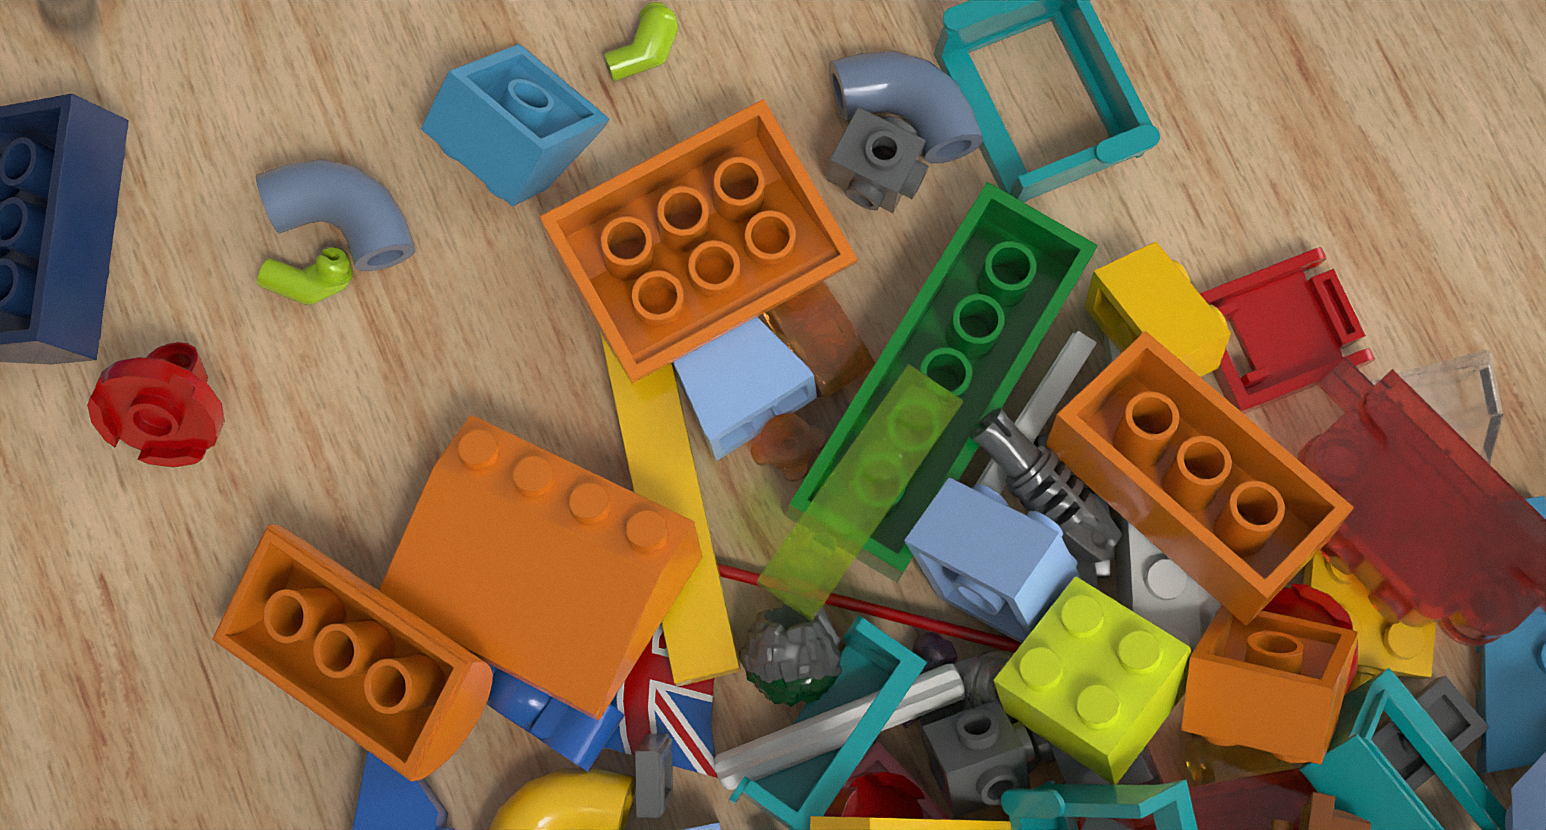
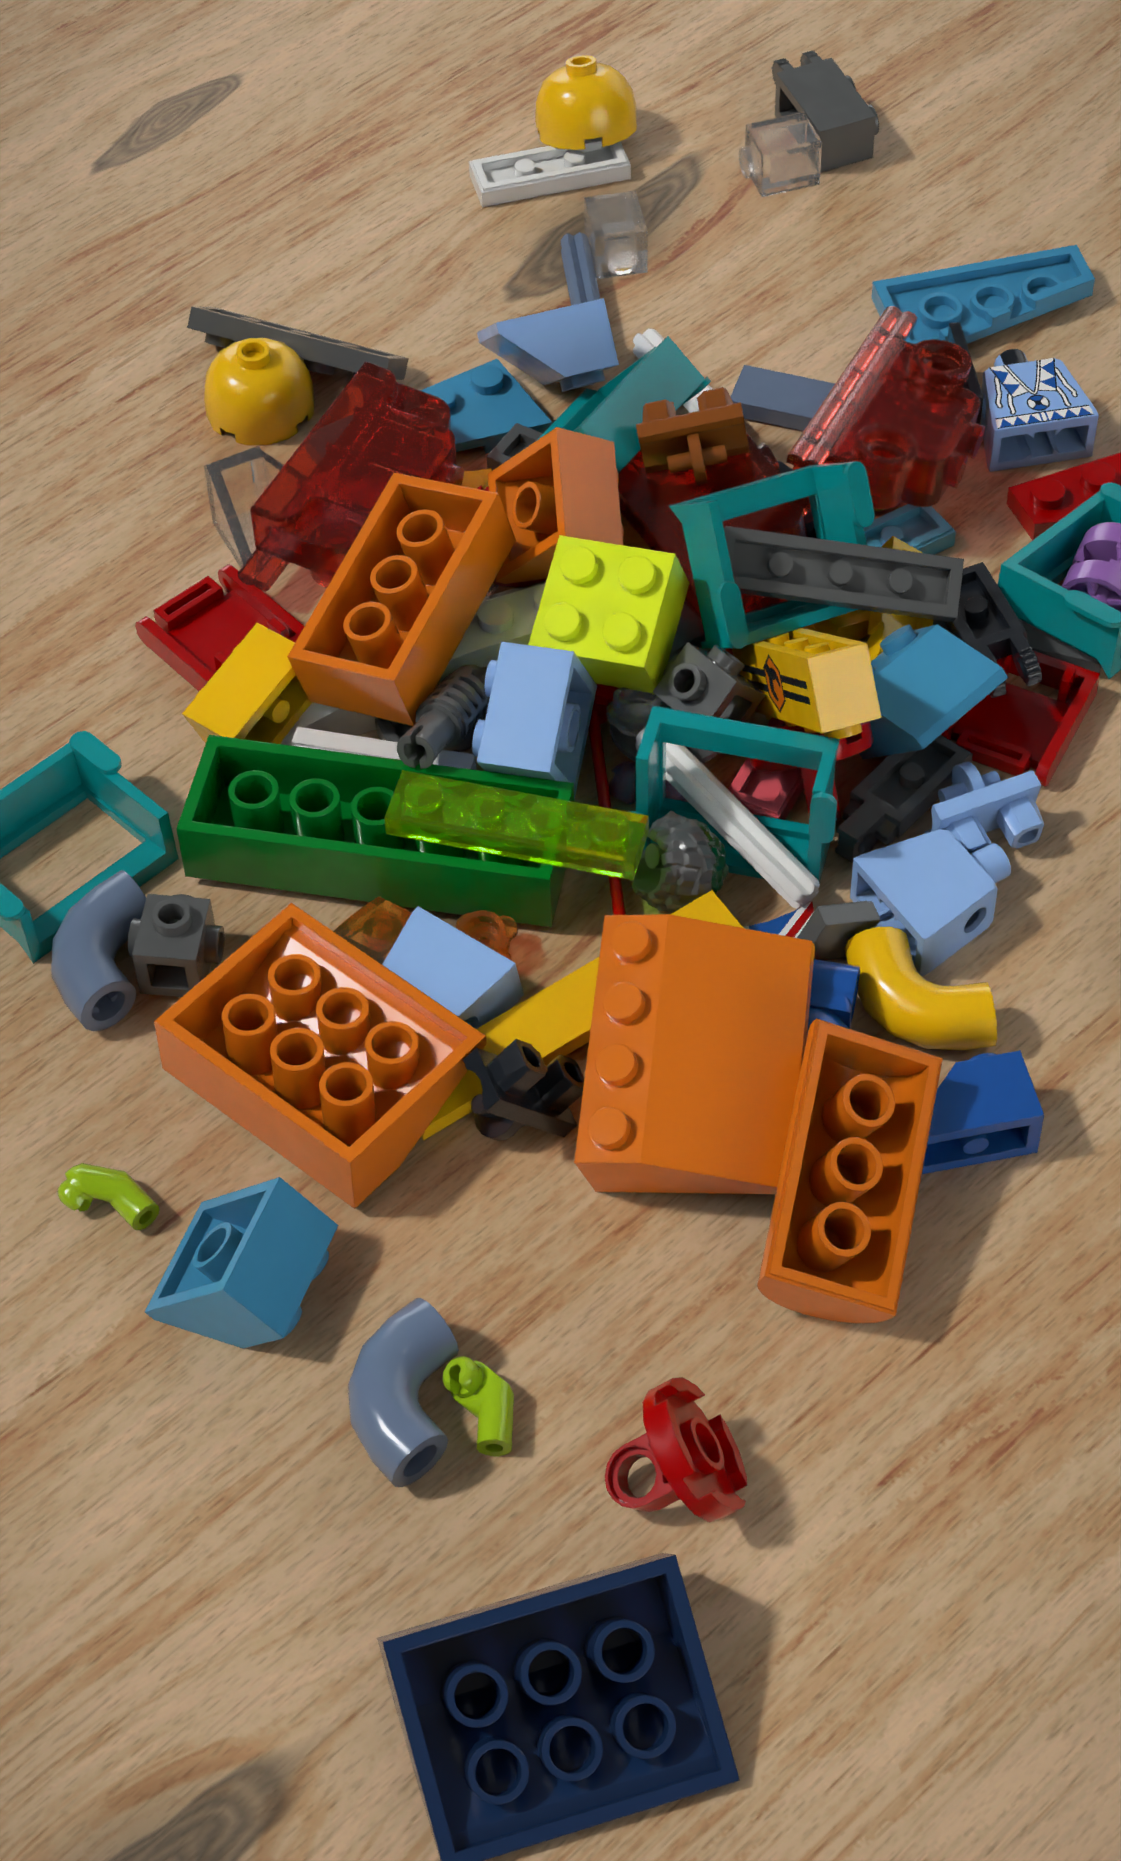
camera: 105 degrees left, 25 degrees down
none -> black hips [463,1039,584,1141]

